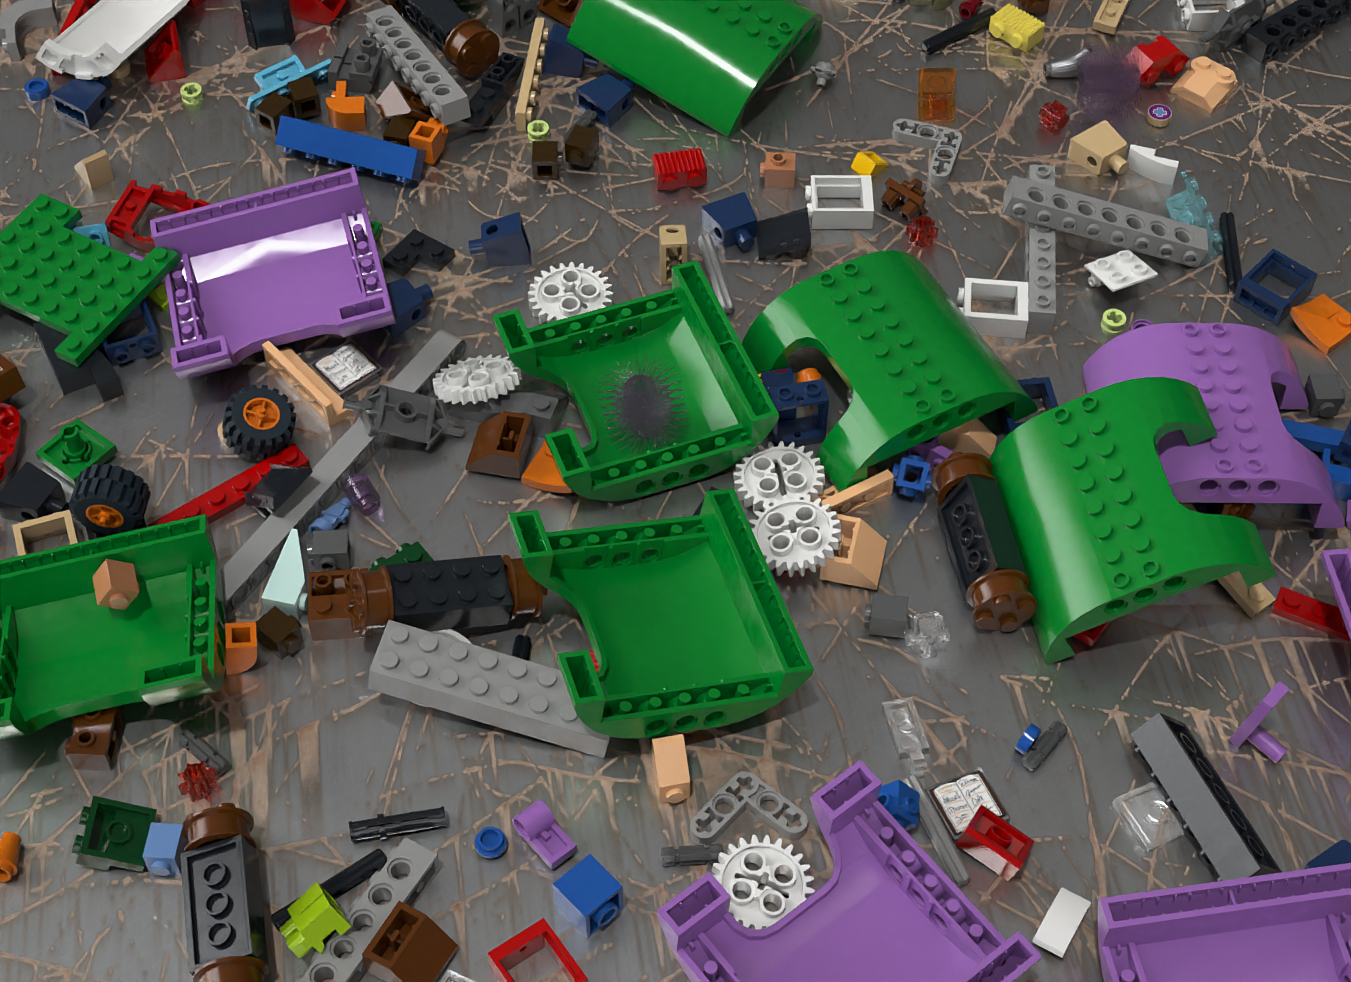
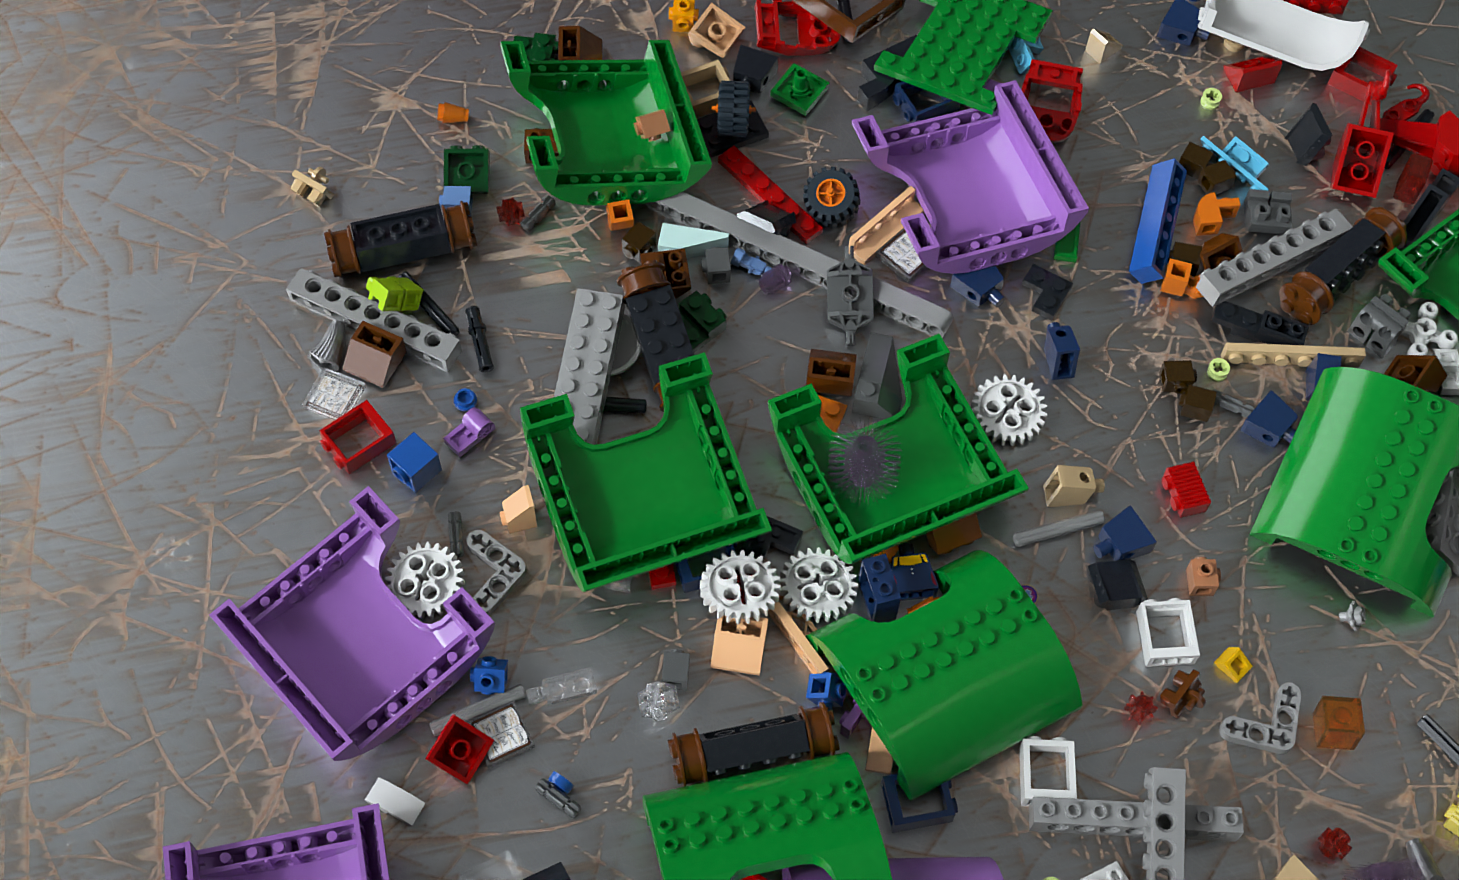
camera: 85 degrees right, 10 degrees up
white gear [433,354,522,405] -> none

